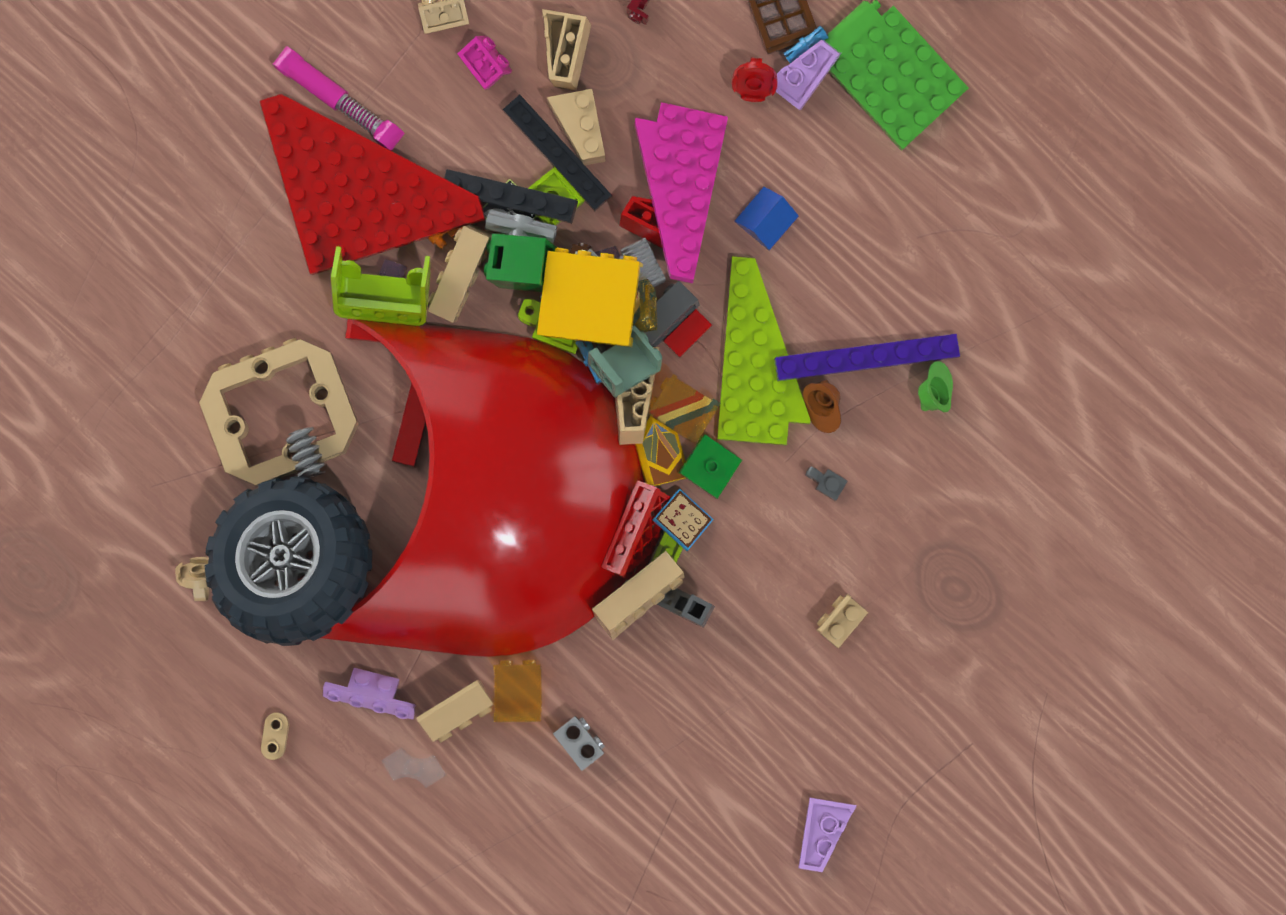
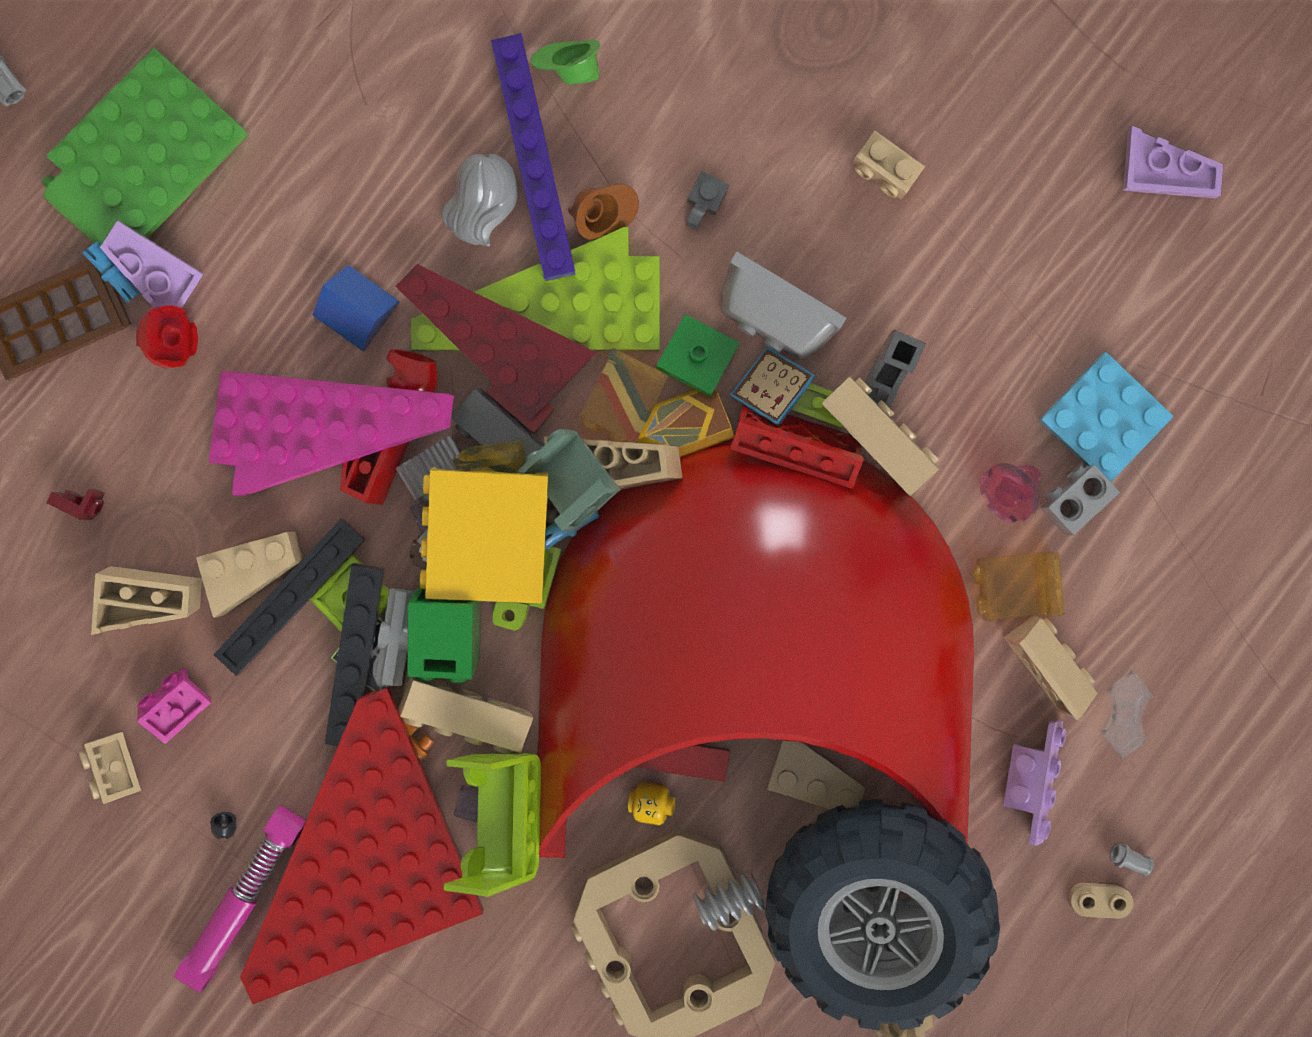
camera: 90 degrees left, 5 degrees up
none -> black hinge [210,812,237,839]
none -> red helmet [386,349,438,393]
none -> dark red wing [395,264,597,420]
none -> light grey piece [441,154,518,247]
none -> yellow head [628,782,675,825]
none -> light grey windscreen [721,252,847,359]
none -> tan wing [766,740,865,809]
none -> clear pink tile [980,463,1042,523]
none -> medium azure plate [1039,352,1174,482]
none -> light grey pin [1110,843,1154,877]

